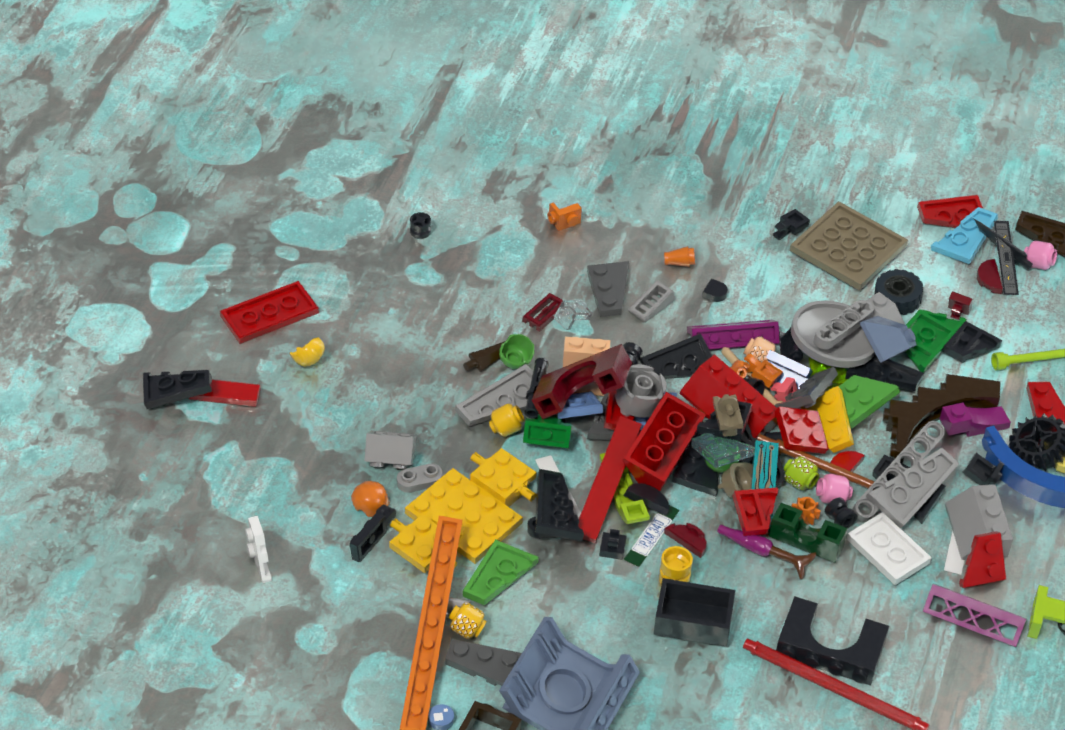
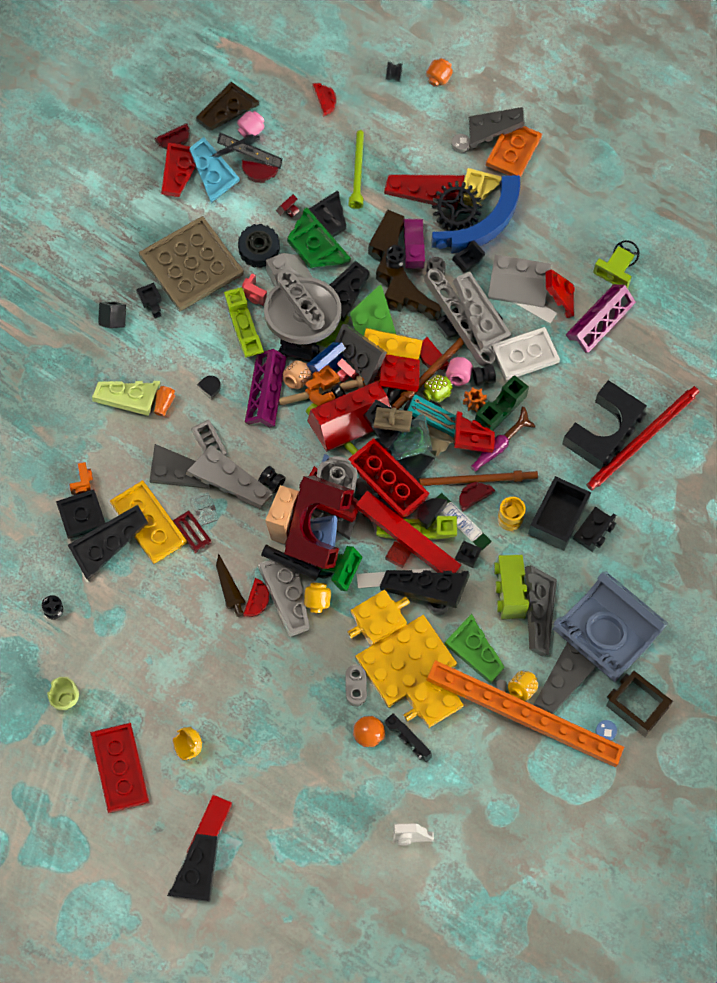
camera: 75 degrees left, 20 degrees up
light grey slope [364,431,417,469] -> none
bright green hair [499,334,535,370] -> none
black wing [640,333,712,379] -> none
sand blue slope [860,316,917,363] -> none
none -> yellowish green hair [47,677,79,710]
none -> black plate [56,489,105,539]
none -> black wing [68,505,148,580]
none -> yellowish green wing [92,381,160,416]
none -> black panel [98,301,126,329]
none -> yellow tile [109,480,187,564]
none -> dark red tile [155,123,190,149]
none -> light grey wing [186,445,273,509]
none -> lime slope [224,287,264,358]
none -> coral bracket [242,273,267,306]
none -> red tile [243,578,269,617]
none -> clear red tile [385,541,412,568]
none -> black wheel [386,245,405,269]
none -> dark orange bar [419,470,538,486]
none -> dark grey wheel [426,257,446,281]
none -> lime wedge [494,555,529,619]
none -> dark grey wing [525,565,557,656]
none -> black bracket [573,506,617,552]

